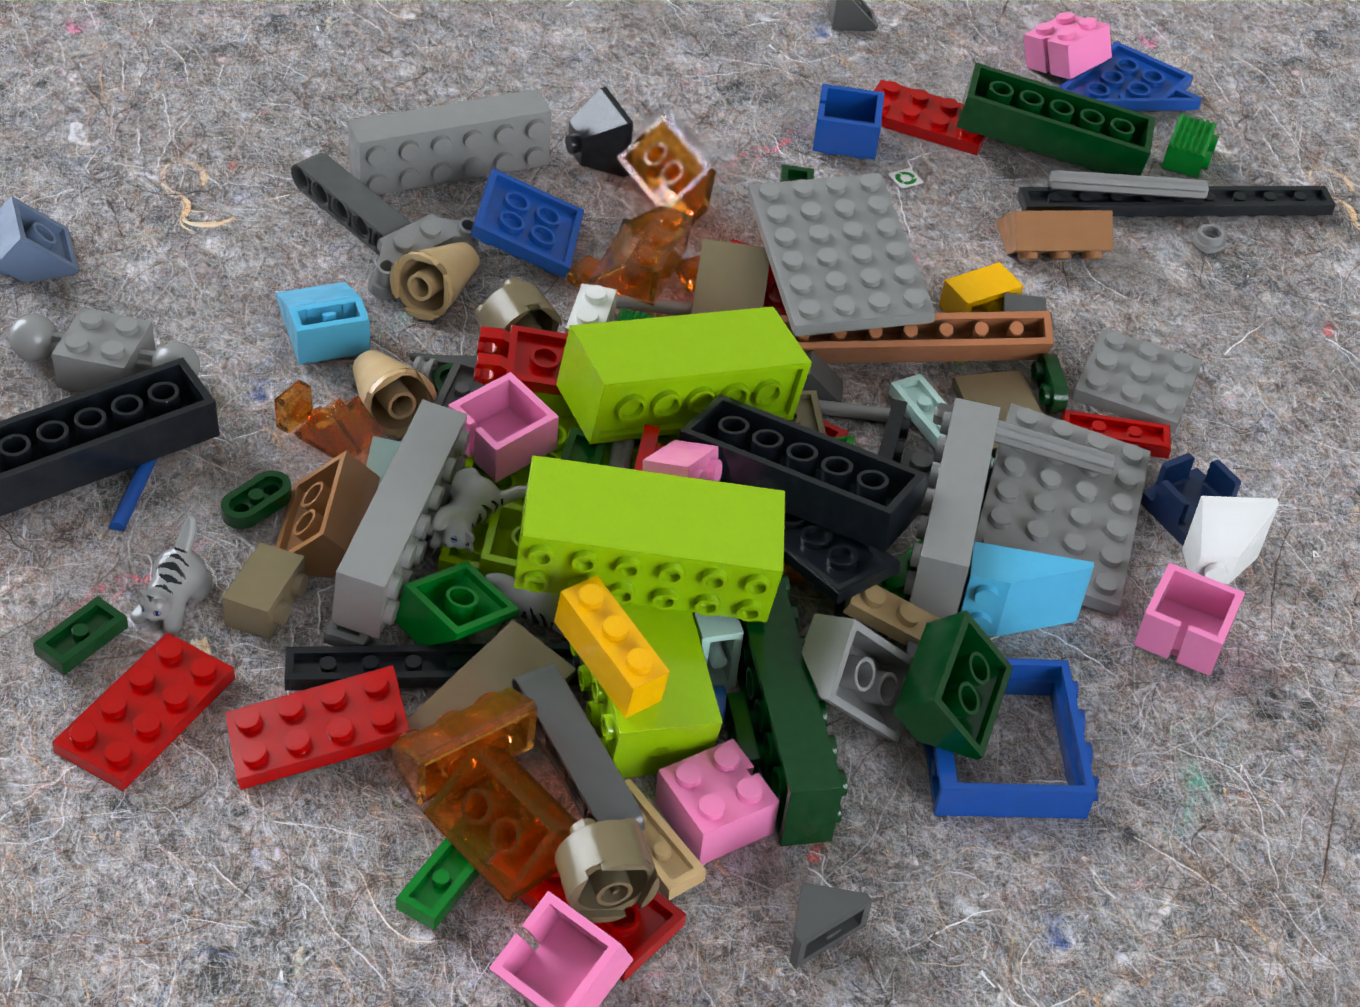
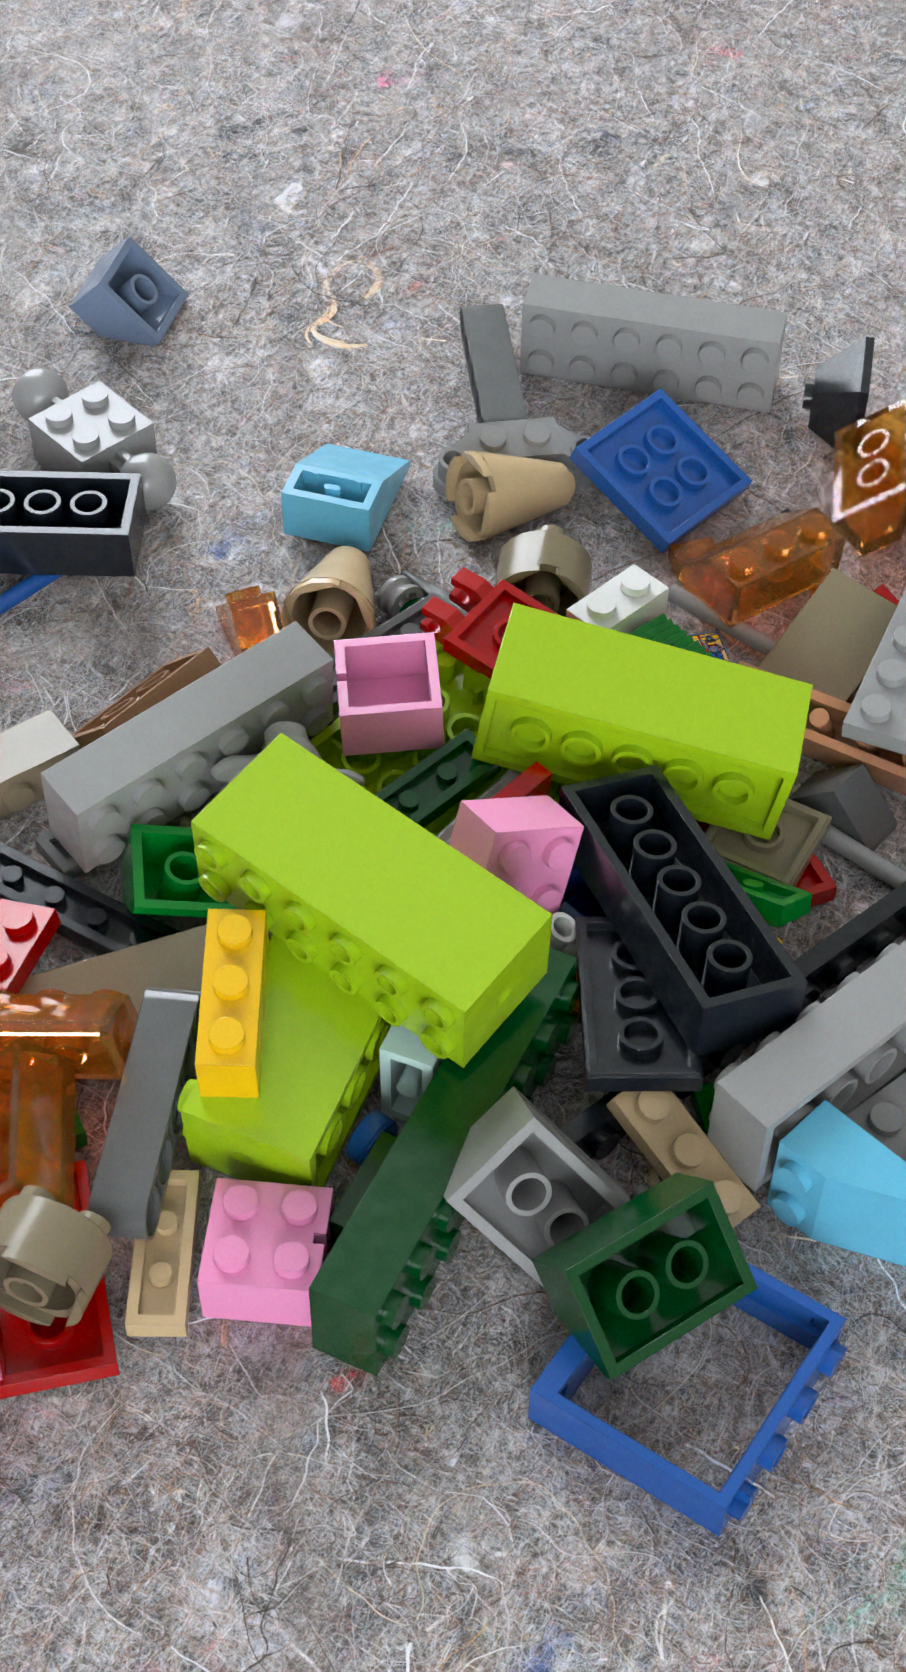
camera: 40 degrees right, 5 degrees up
dark green plate [221,471,292,529] -> none
clear orange plate [274,380,313,433] -> none
dark grey slope [790,882,872,969] -> none

